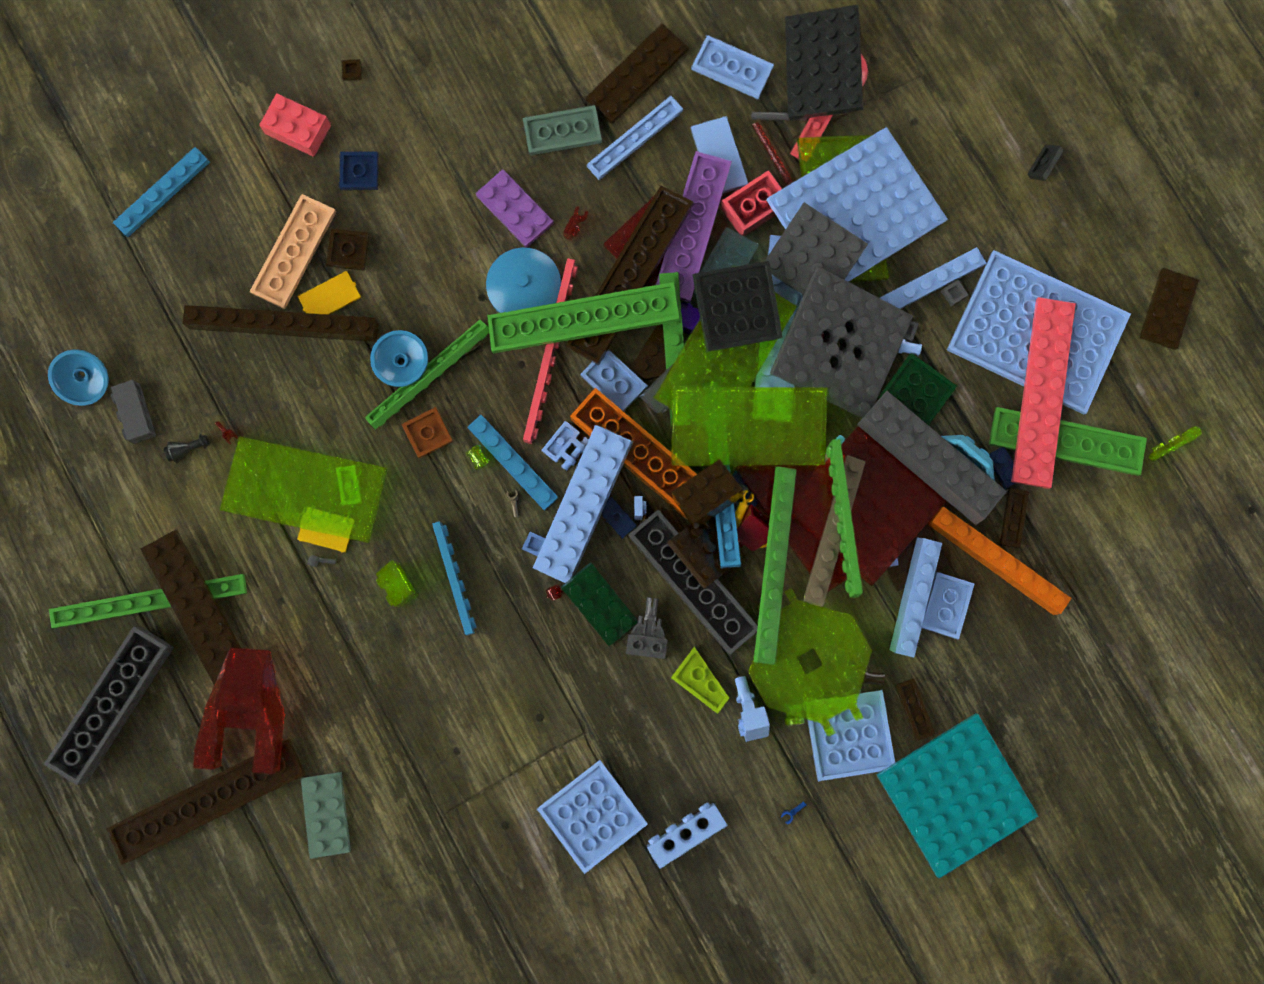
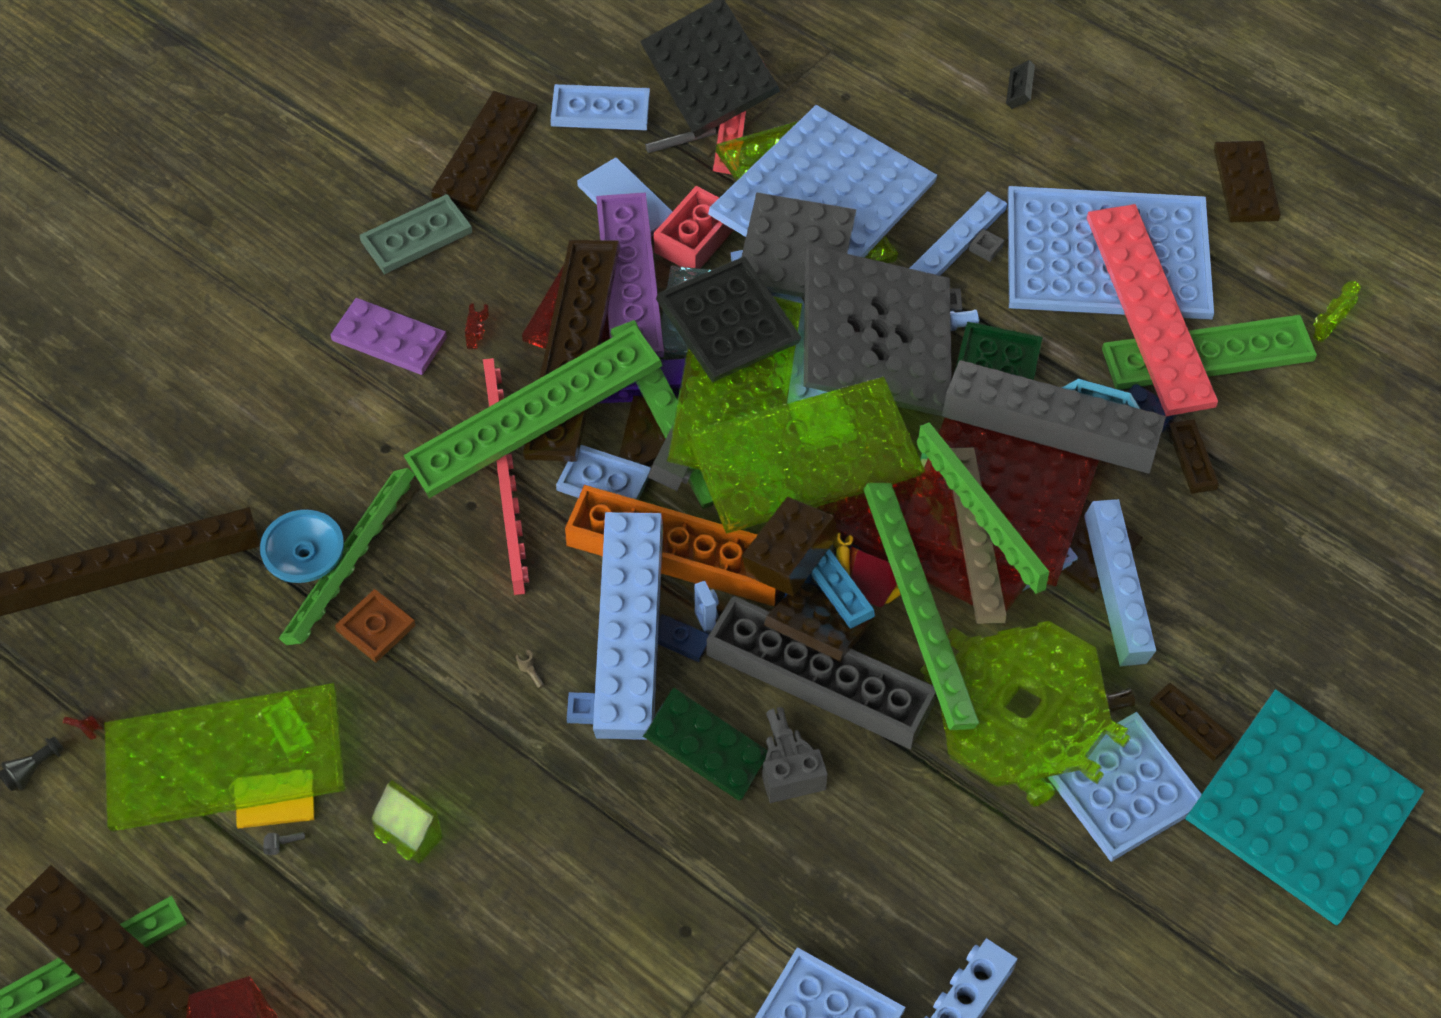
camera: 20 degrees left, 25 degrees down
light nougat plate [250,194,336,309] -> none
coral brick [259,93,331,157] -> none
yellow piece [298,271,361,315] -> none
dark brown plate [326,228,370,271] -> none
dark blue plate [339,152,379,190] -> none
dark brown plate [342,59,362,81] -> none
dark azure plate [432,521,477,636] -> none
clear neon green bush [466,445,490,470] -> none
dark azure plate [467,415,558,511] -> none
dark azure dish [486,248,561,313] -> none
light blue plate [541,421,589,471] -> none
clear red plate [545,584,564,600] -> none
light blue plate [587,96,683,180] -> none
lime wing [671,647,729,714] -> none
light blue brick [735,676,770,742] -> none
clear red bar [752,122,793,186] -> none
blue hand [781,802,806,824] -> none
light blue plate [922,572,974,639] -> none
orange brick [928,507,1072,615] -> none

